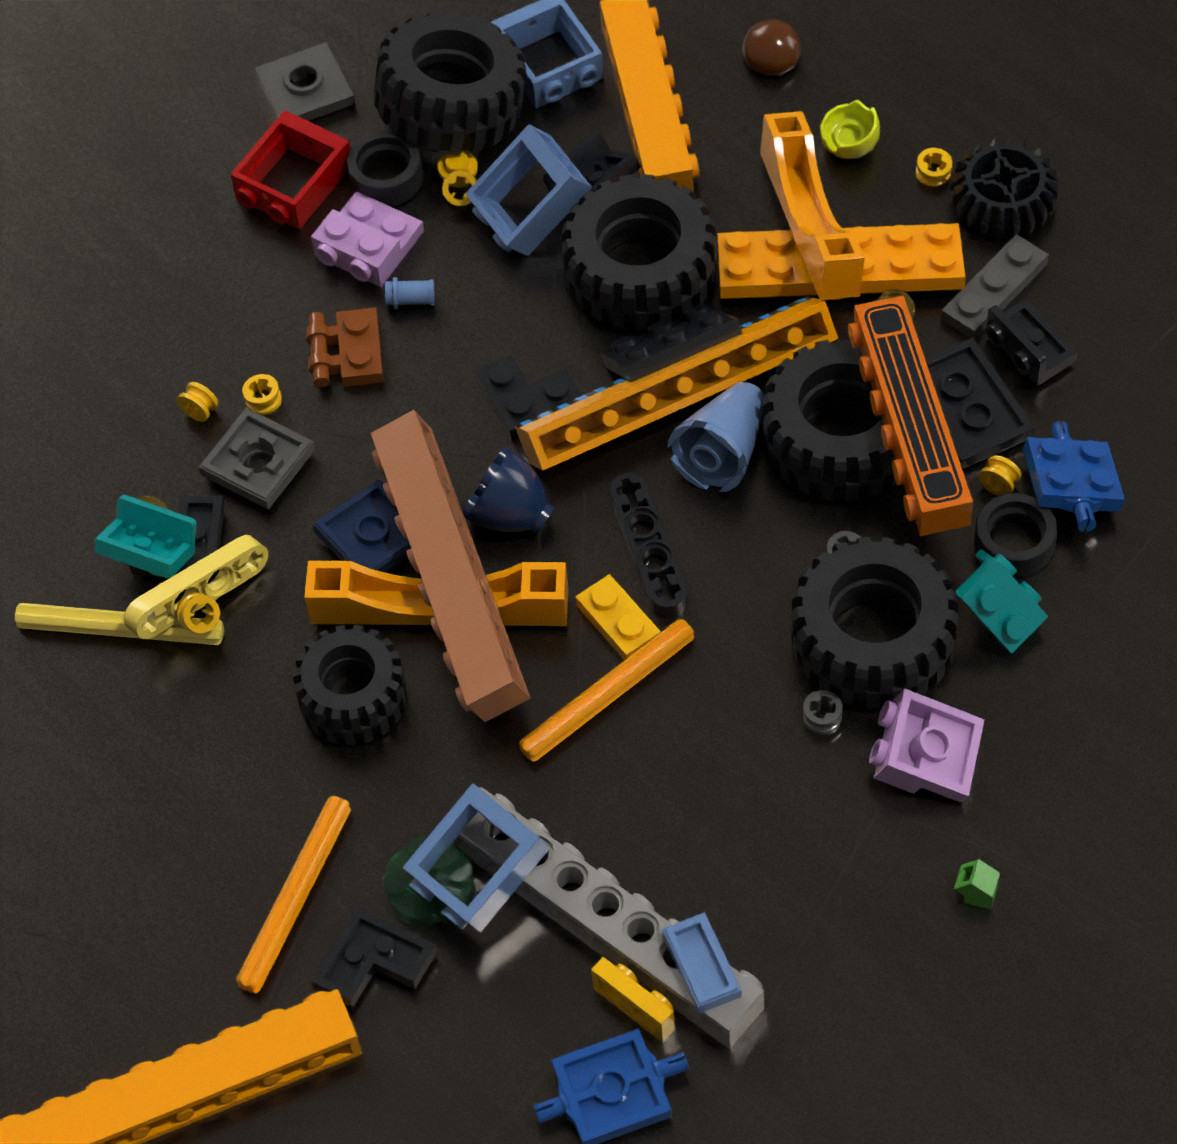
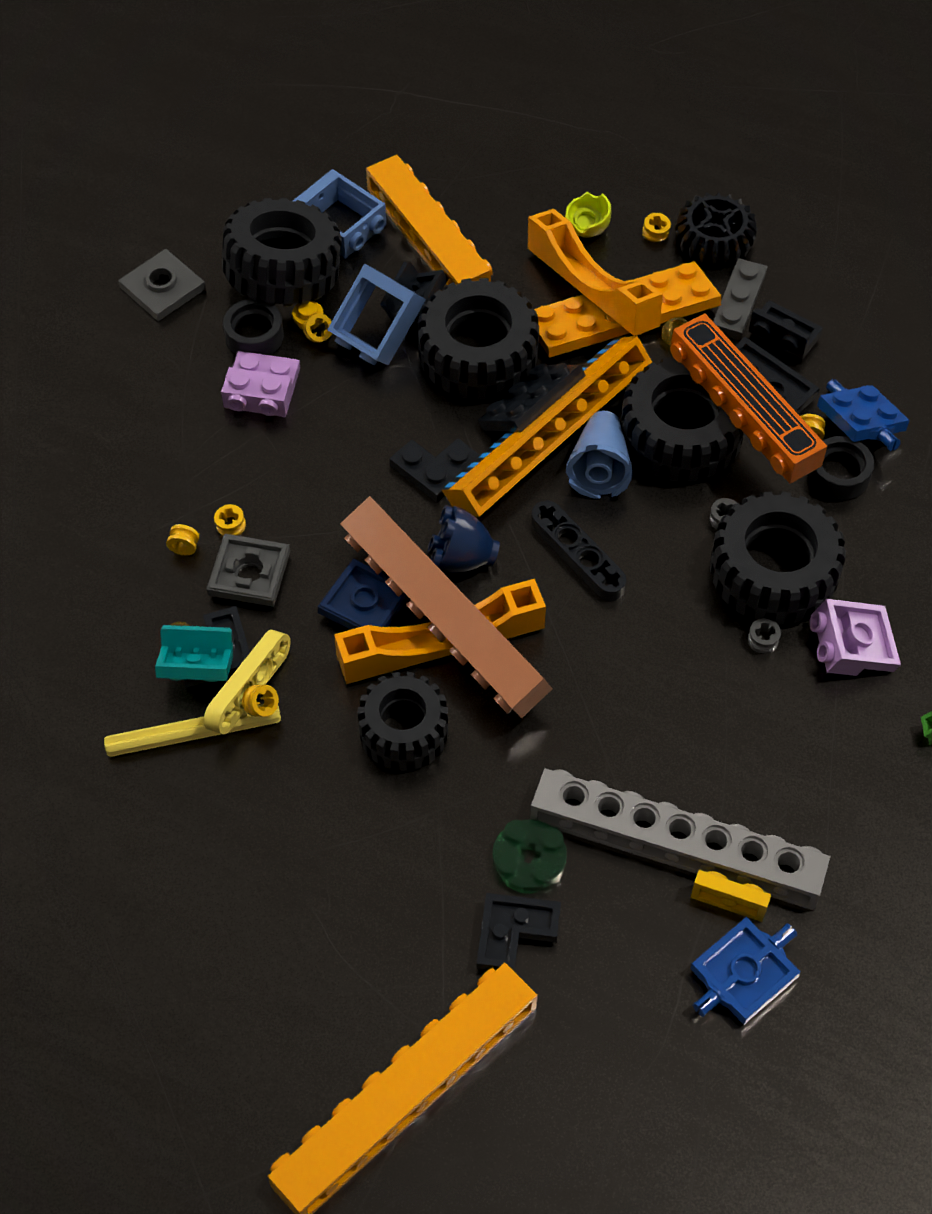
camera: 25 degrees left, 0 degrees up
red window [230,110,350,230] -> none
light orange axle [236,796,351,994] -> none
dark orange plate [305,307,384,387] -> none
medium blue pin [385,277,435,309] -> none
medium blue window [403,783,550,932] -> none
light orange axle [519,619,694,762] -> none
yellow plate [575,574,661,660] -> none
medium blue tile [662,912,742,1014] -> none
reddish brown hair [742,19,801,76] -> none
teal bracket [955,549,1048,654] -> none

